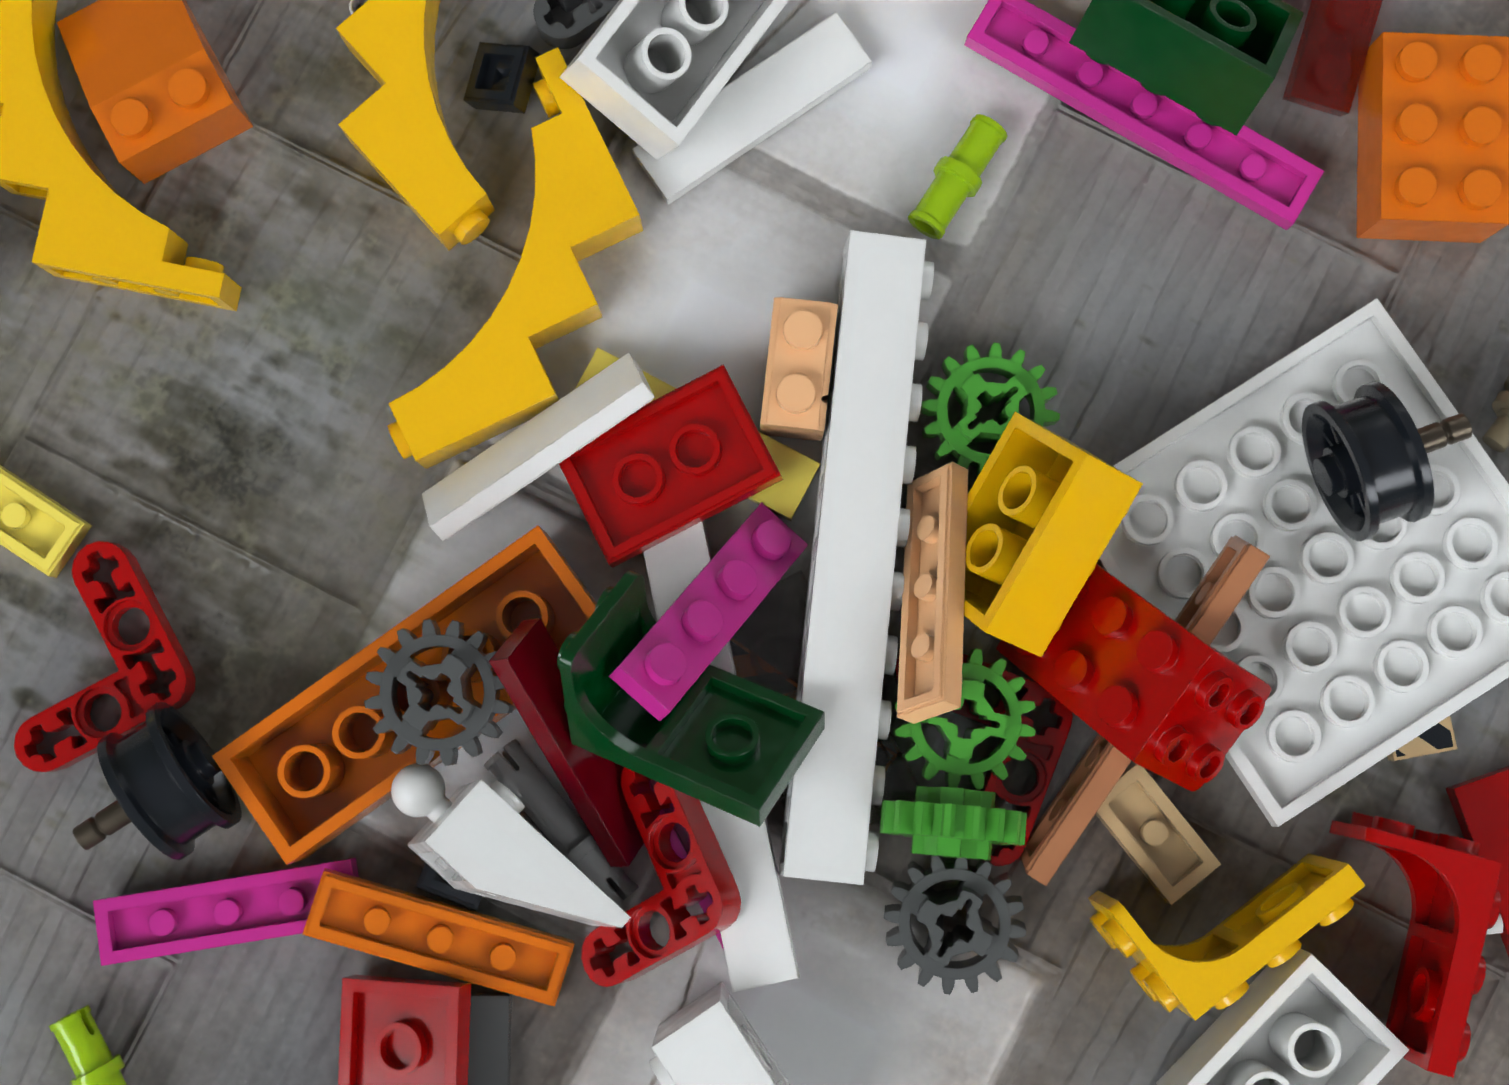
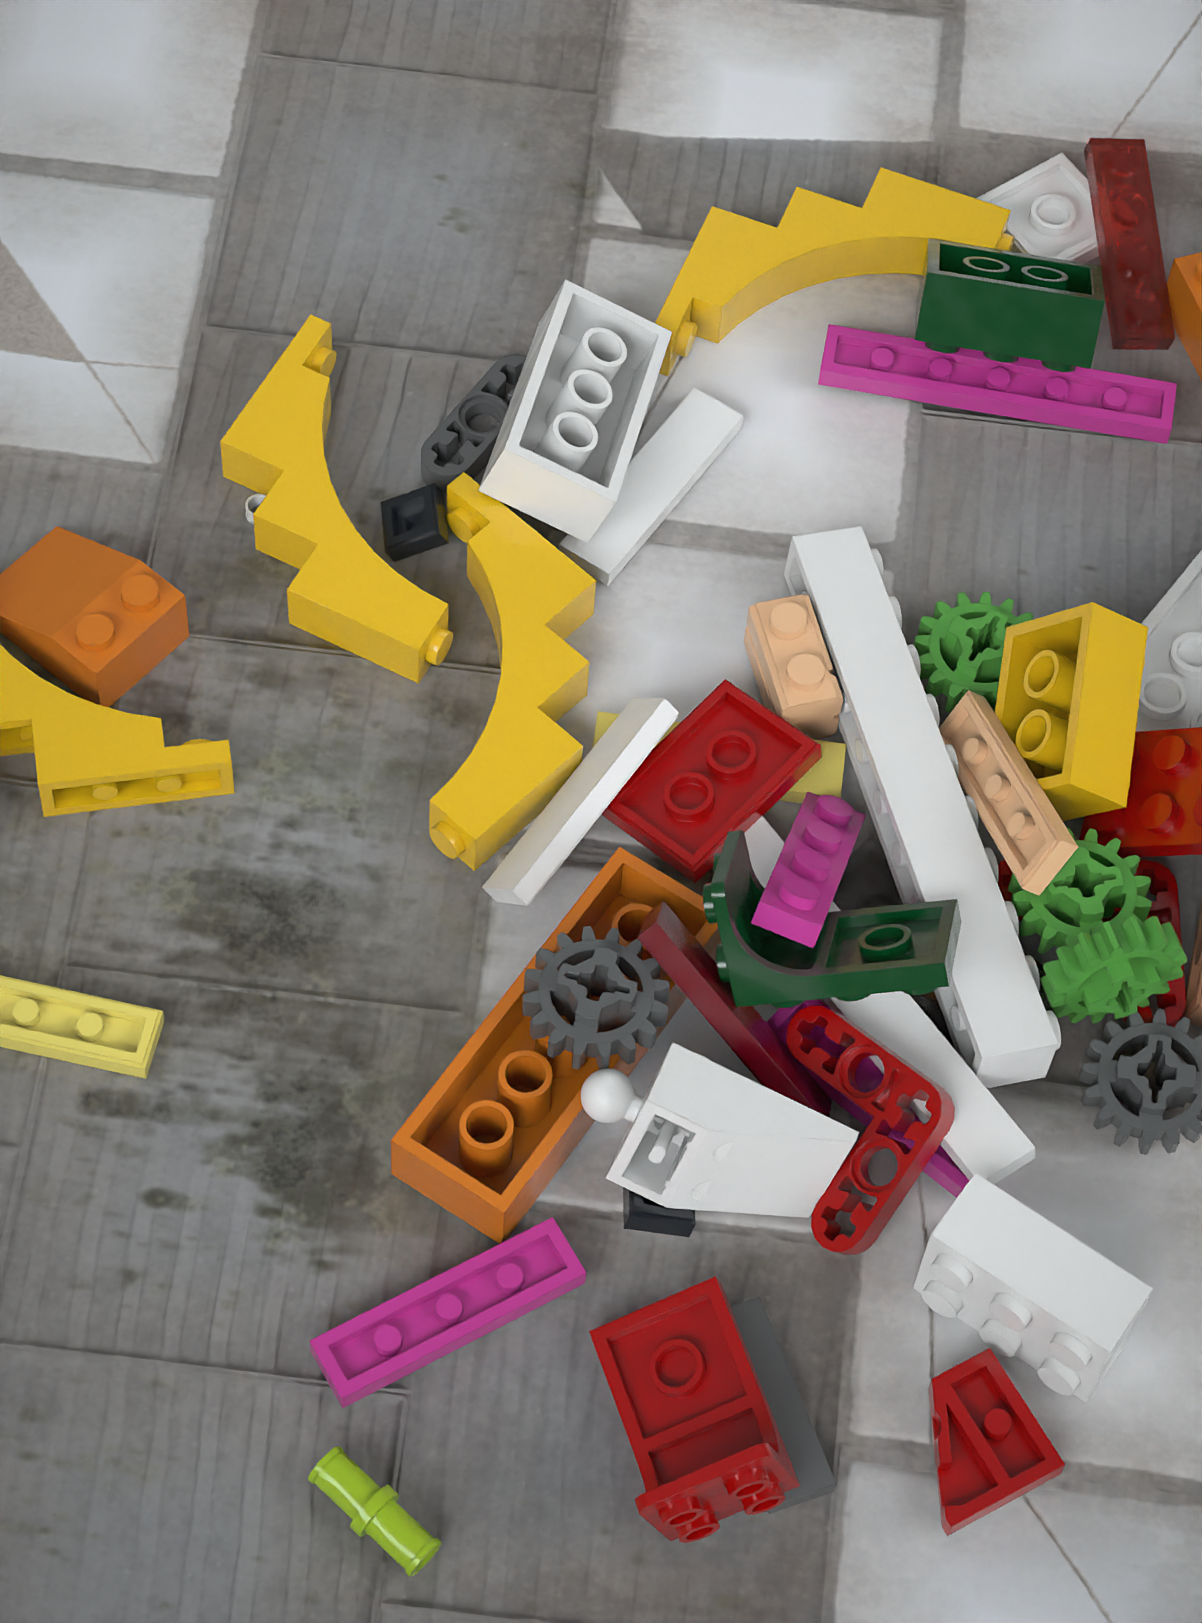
camera: 25 degrees left, 25 degrees down
red beam [14,541,196,772] -> none
black wheel [73,702,242,860] -> none
orange tile [302,868,575,1007] -> none
lime pin [908,114,1008,240] -> none

